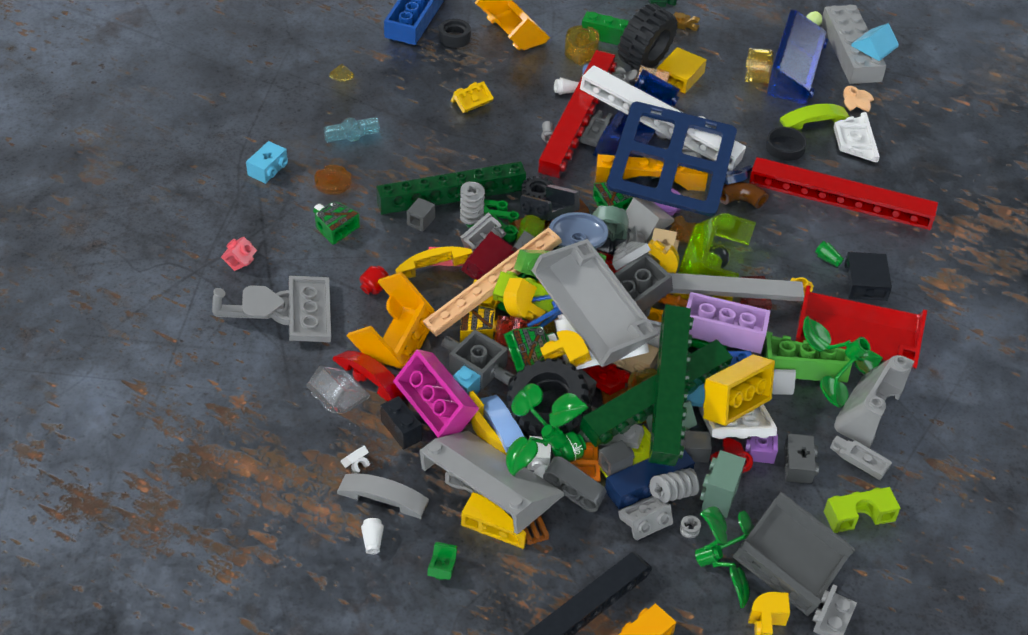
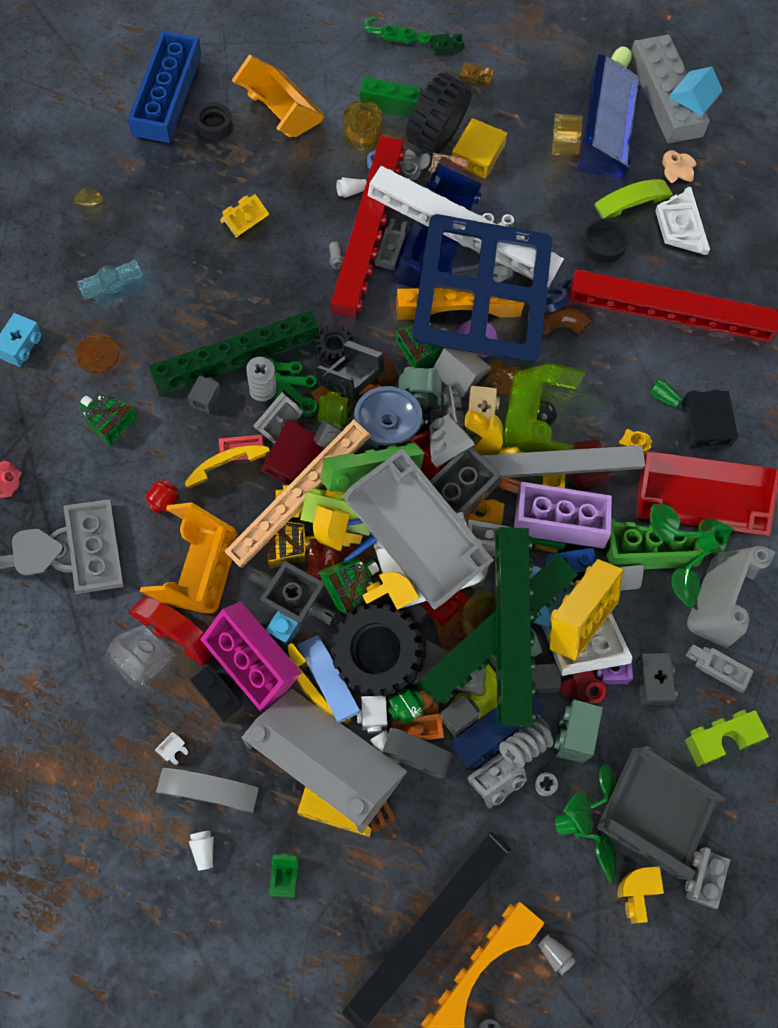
camera: 10 degrees left, 20 degrees up
green plant [506,383,588,476] -> none

